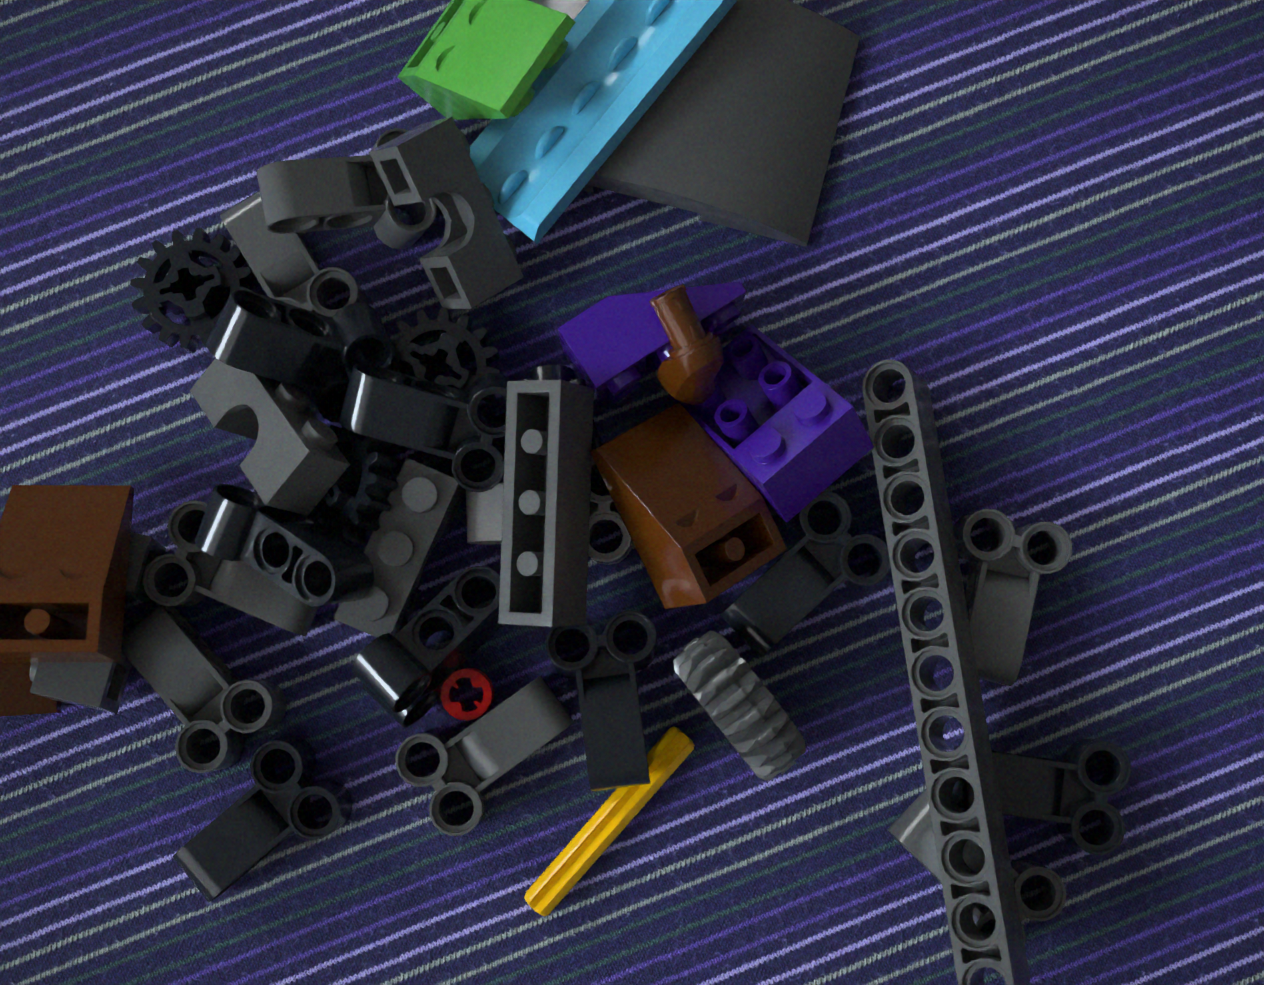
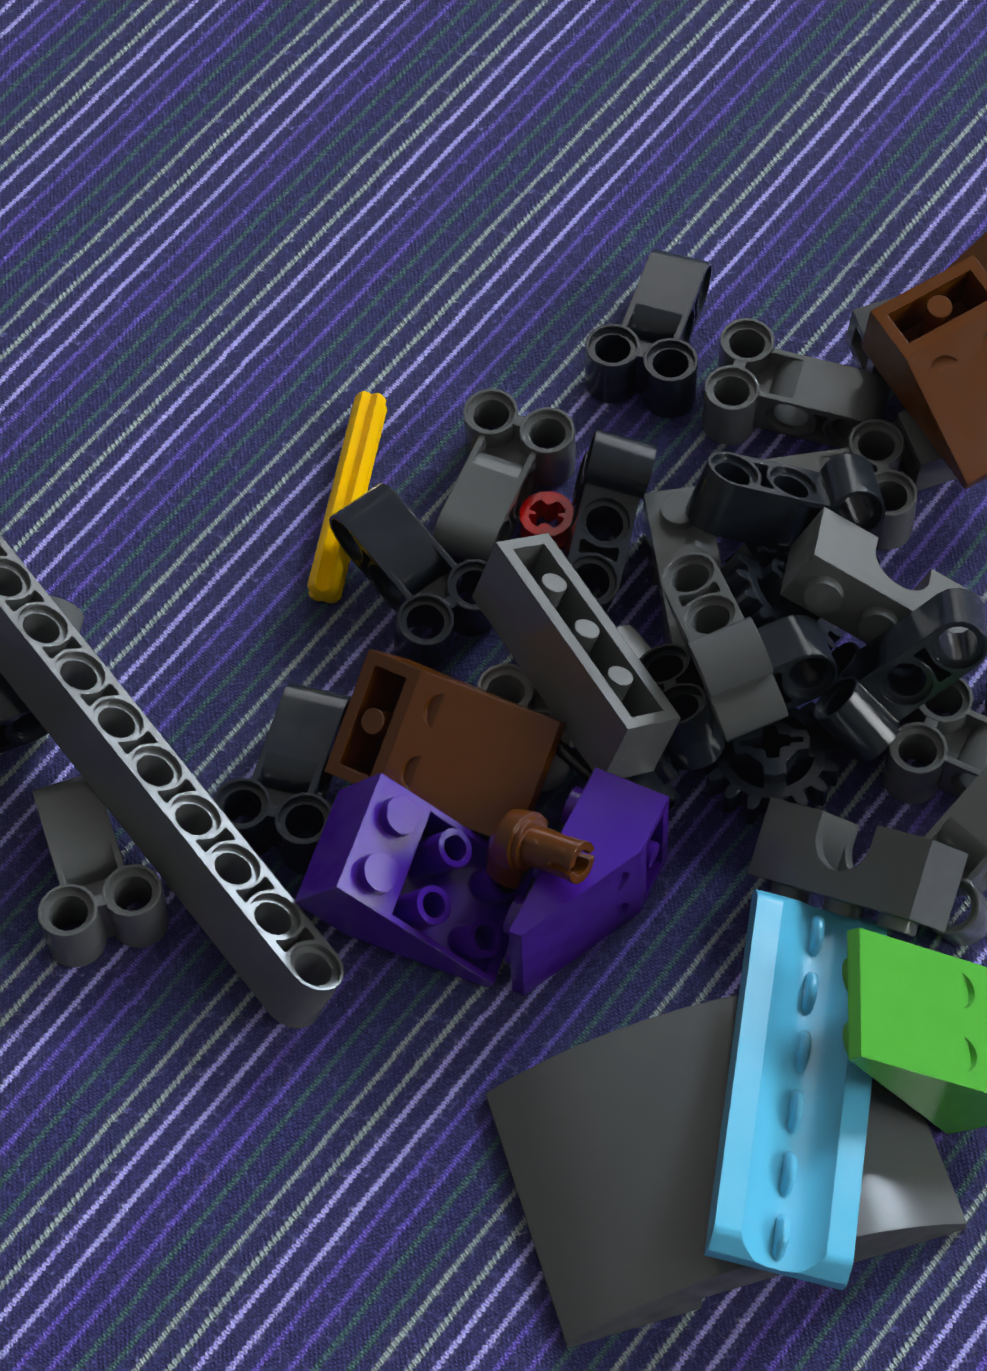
camera: 150 degrees right, 25 degrees down
dark grey gear [673,631,806,781] -> none
none -> dark grey piece [660,552,788,742]

